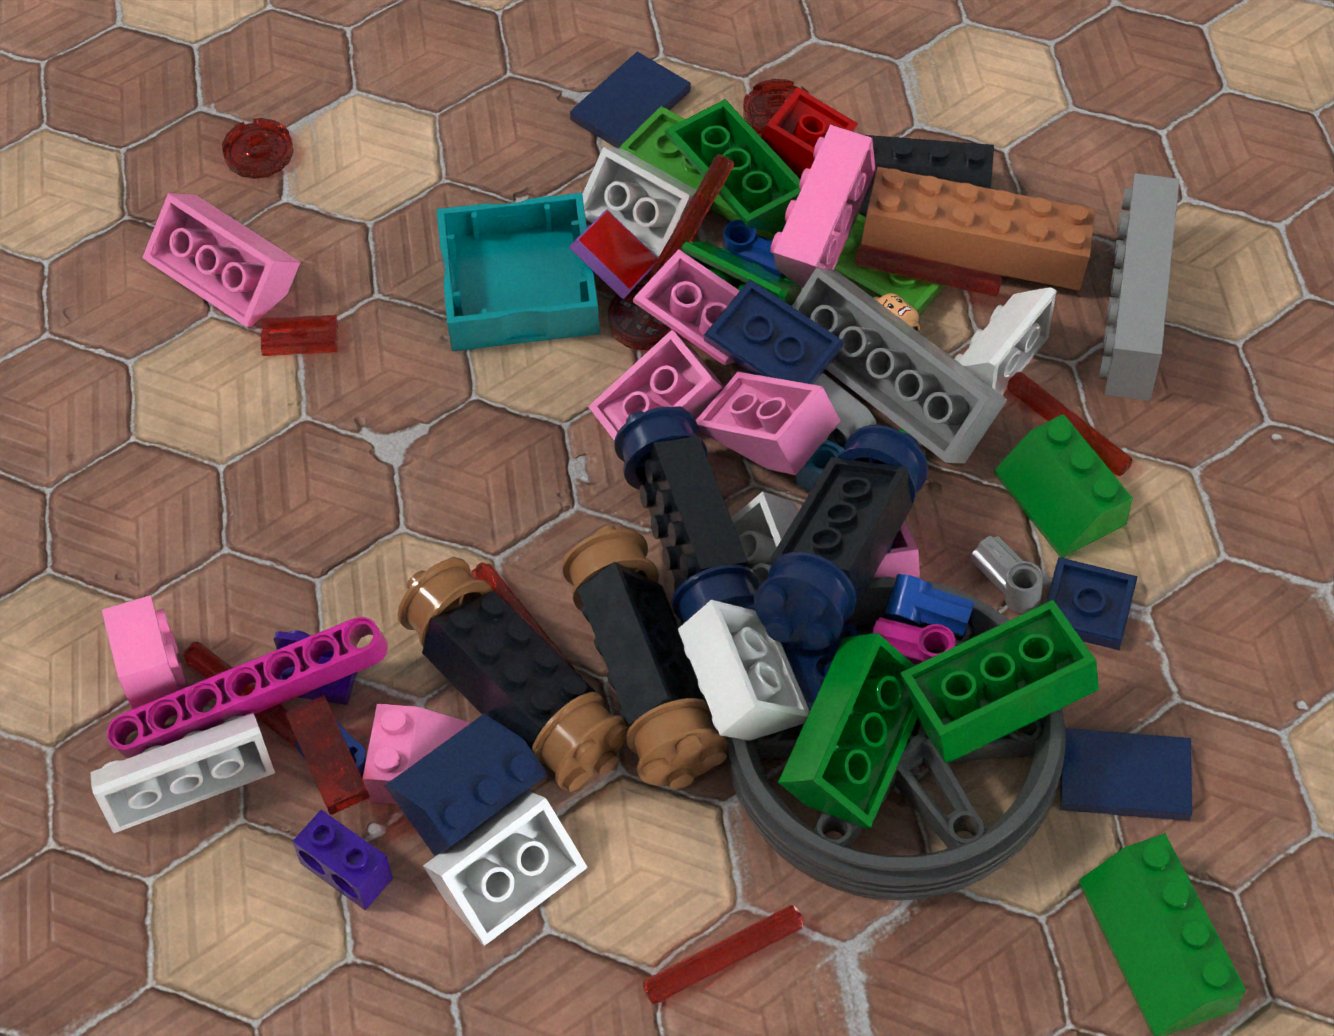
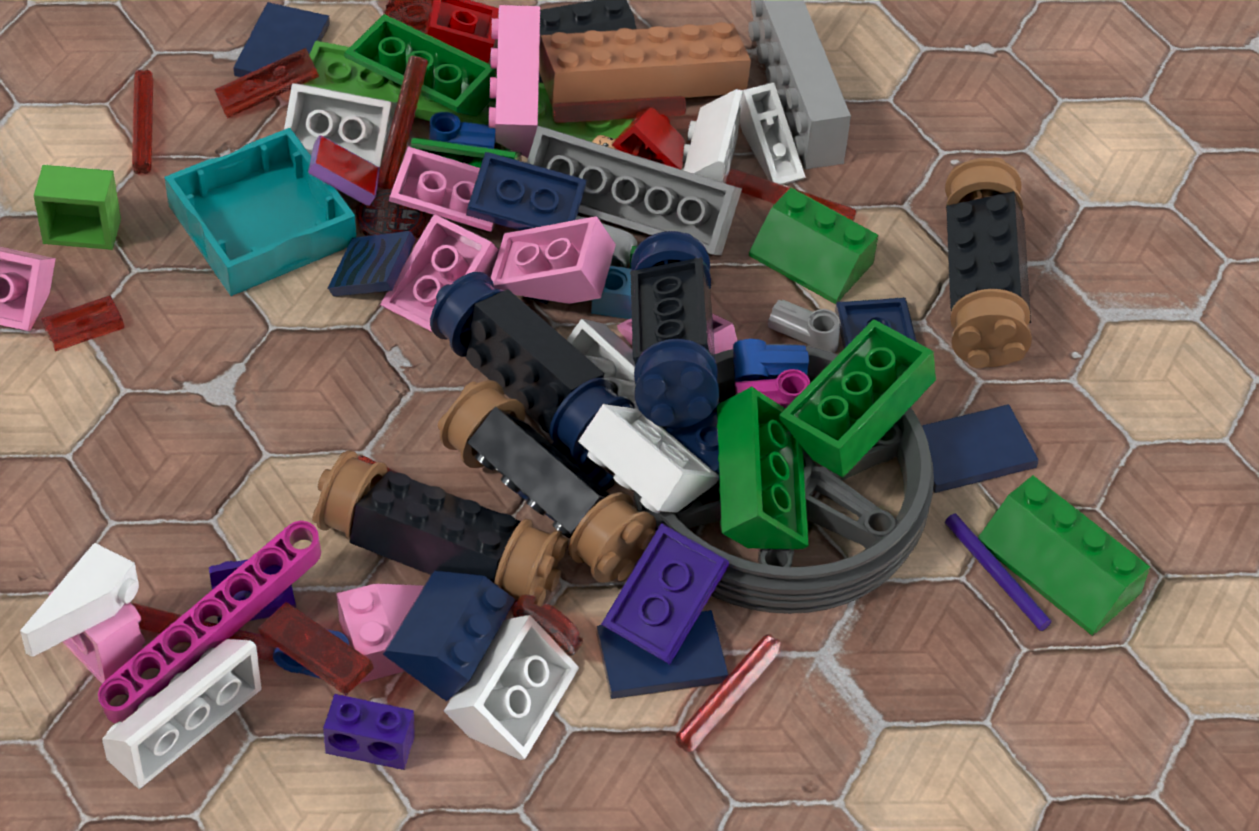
camera: 30 degrees left, 5 degrees down
none -> white slope [20,543,139,657]
none -> bright green piece [33,165,121,250]
none -> clear red axle [132,69,153,175]
none -> clear red tile [214,48,319,119]
none -> dark blue tile [328,231,416,297]
none -> clear red tile [511,594,584,656]
none -> dark blue tile [596,610,728,699]
none -> dark purple tile [601,523,730,665]
none -> red torso [612,107,685,169]
none -> white slope [739,83,805,187]
none -> brick [945,157,1032,368]
none -> dark purple bar [945,513,1052,631]

